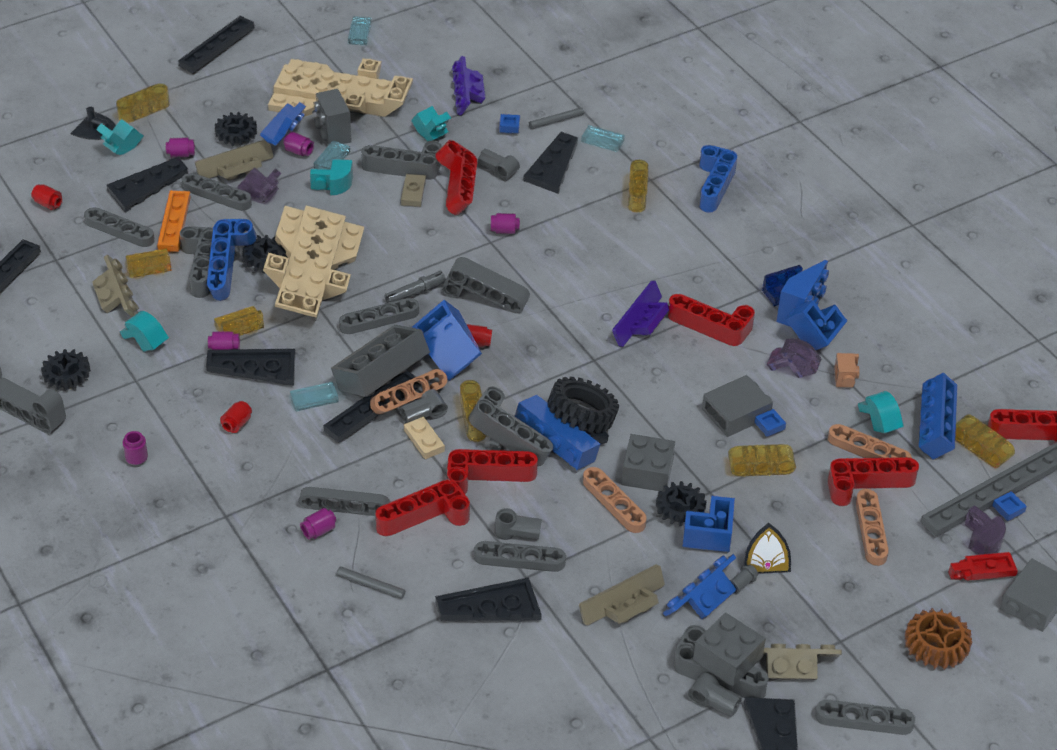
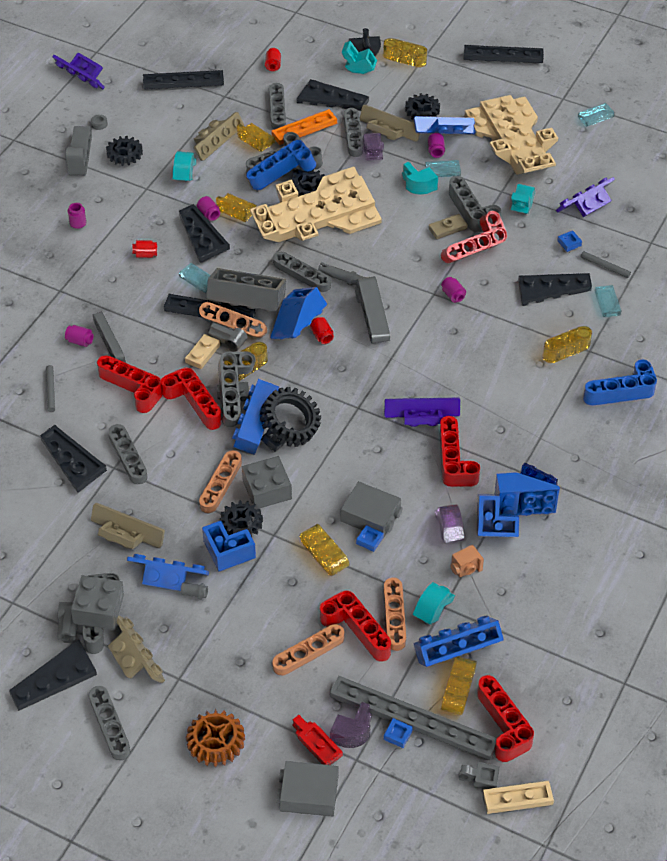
camera: 60 degrees right, 5 degrees up
magenta brick [166,137,195,158] -> none
dark grey brick [313,89,351,147] -> none
dark grey piece [478,148,520,181] -> none
dark grey piece [494,508,542,539] -> none
shield [744,522,791,573] -> none

